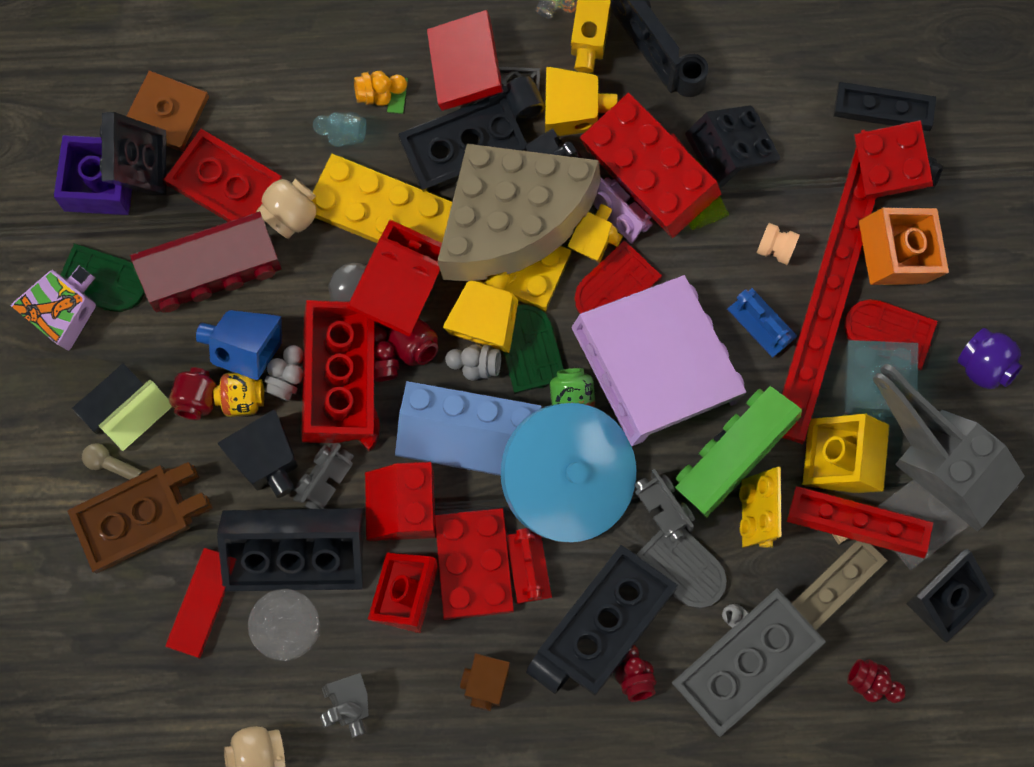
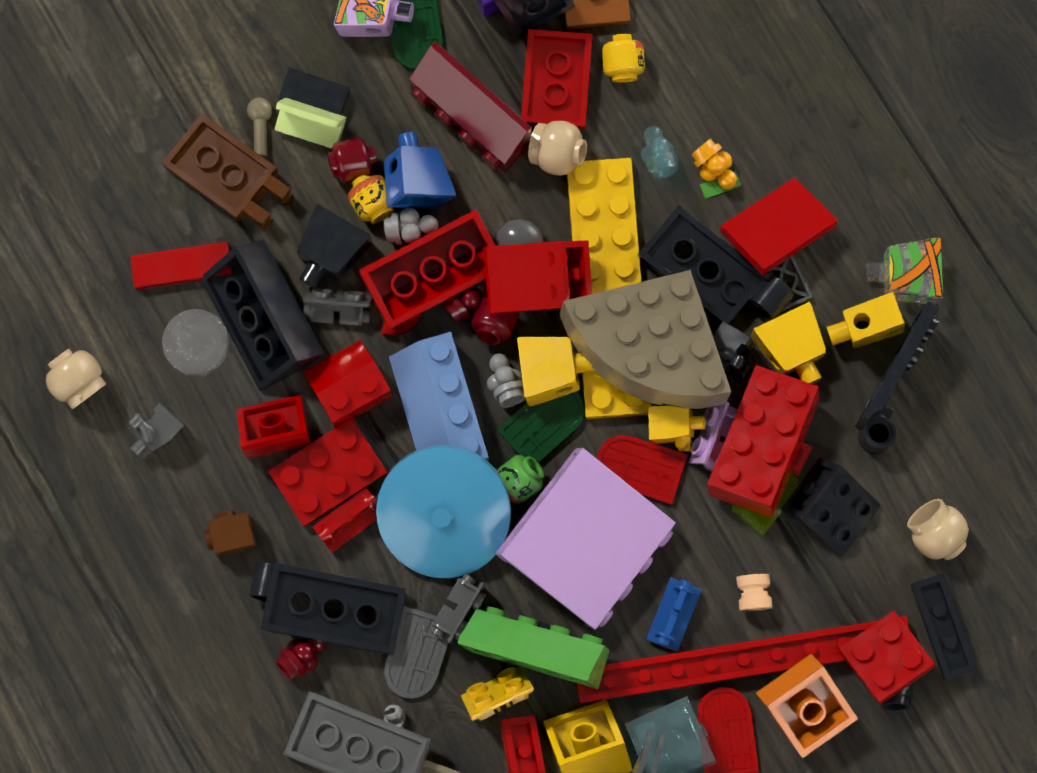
camera: 60 degrees right, 5 degrees up
none -> yellow head [602,34,645,83]
none -> tan piece [907,499,969,560]

